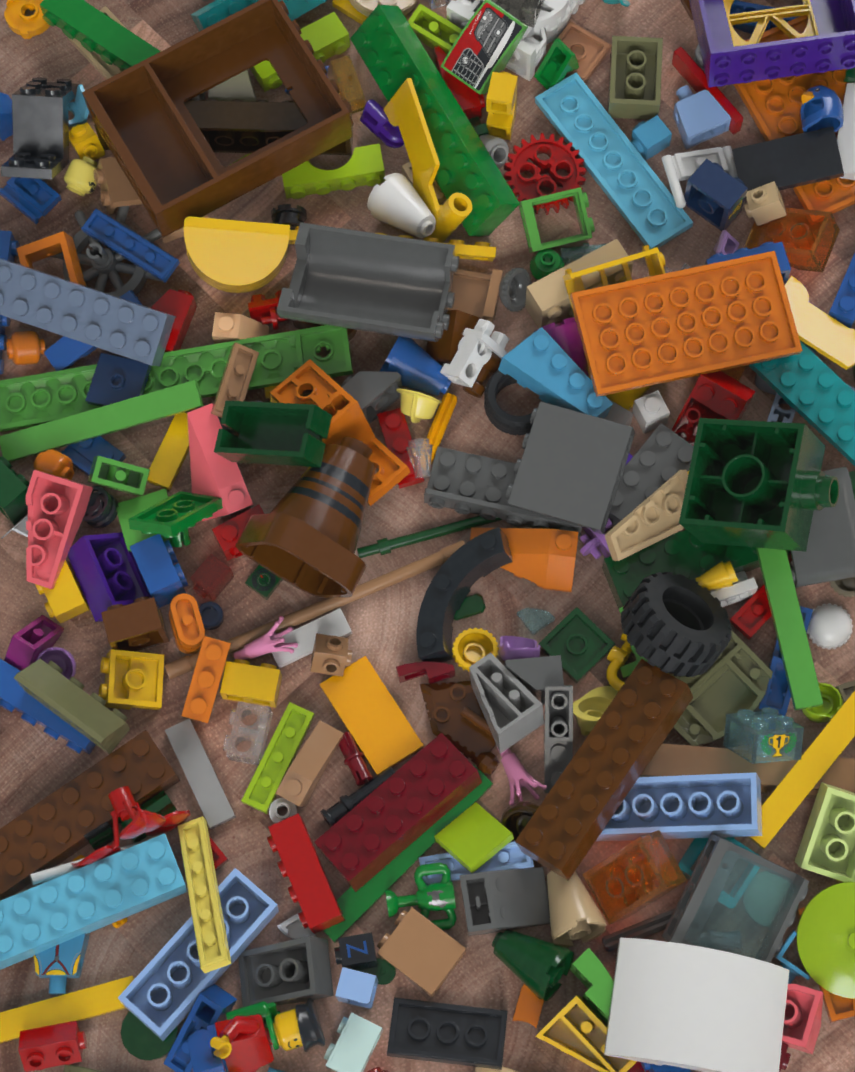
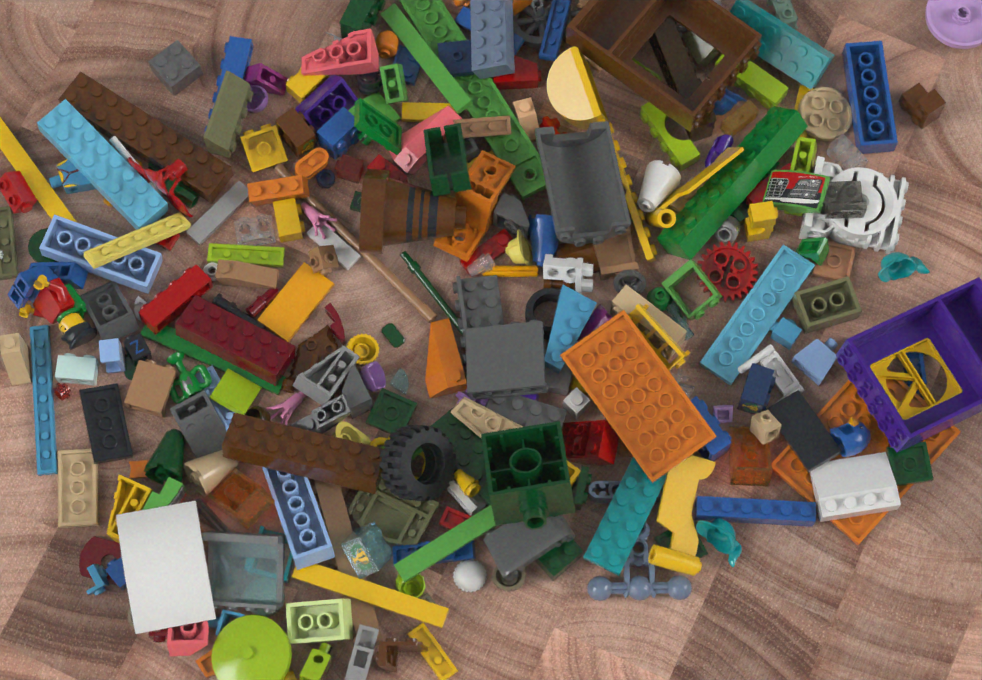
camera: 65 degrees right, 0 degrees up
black wheel [271,204,307,230] -> none
black brick [416,527,513,663] -> none
red tile [672,47,743,135] -> none

